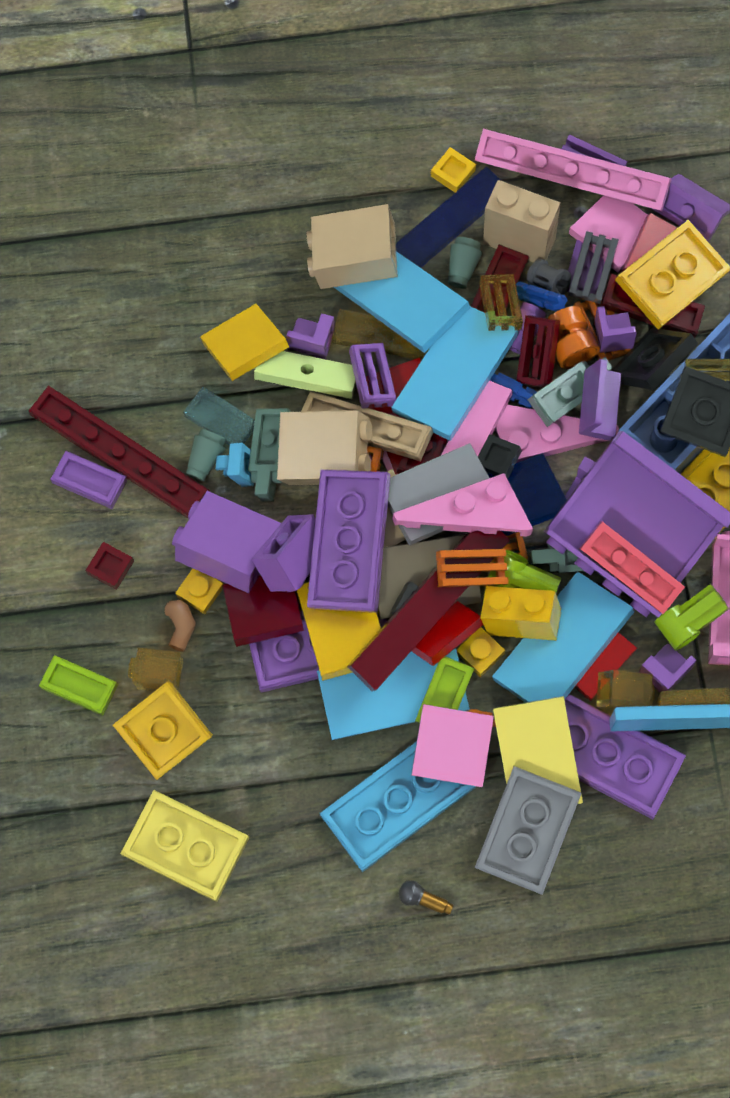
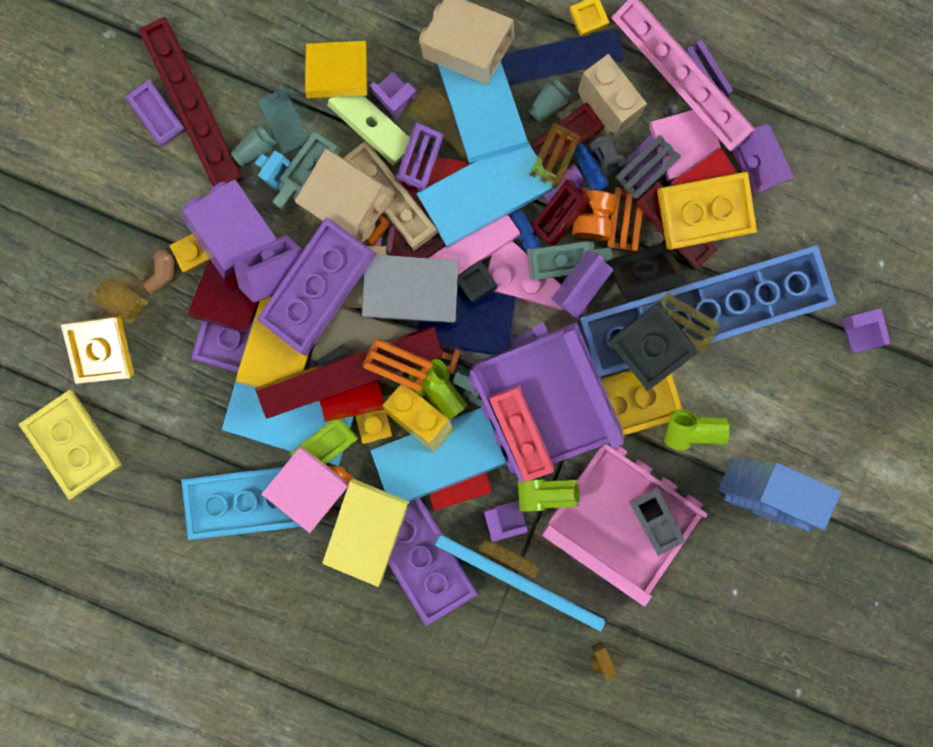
camera: 25 degrees right, 15 degrees up
lime tile [39,655,118,716] -> none
dark red plate [85,542,134,590] -> none
bright pink wing [392,473,533,537] -> none
piece [399,881,453,915] -> none
light grey tile [475,766,581,895] -> none
medium lavender panel [594,306,637,353] -> none
clear yellow brick [596,670,655,709] -> none

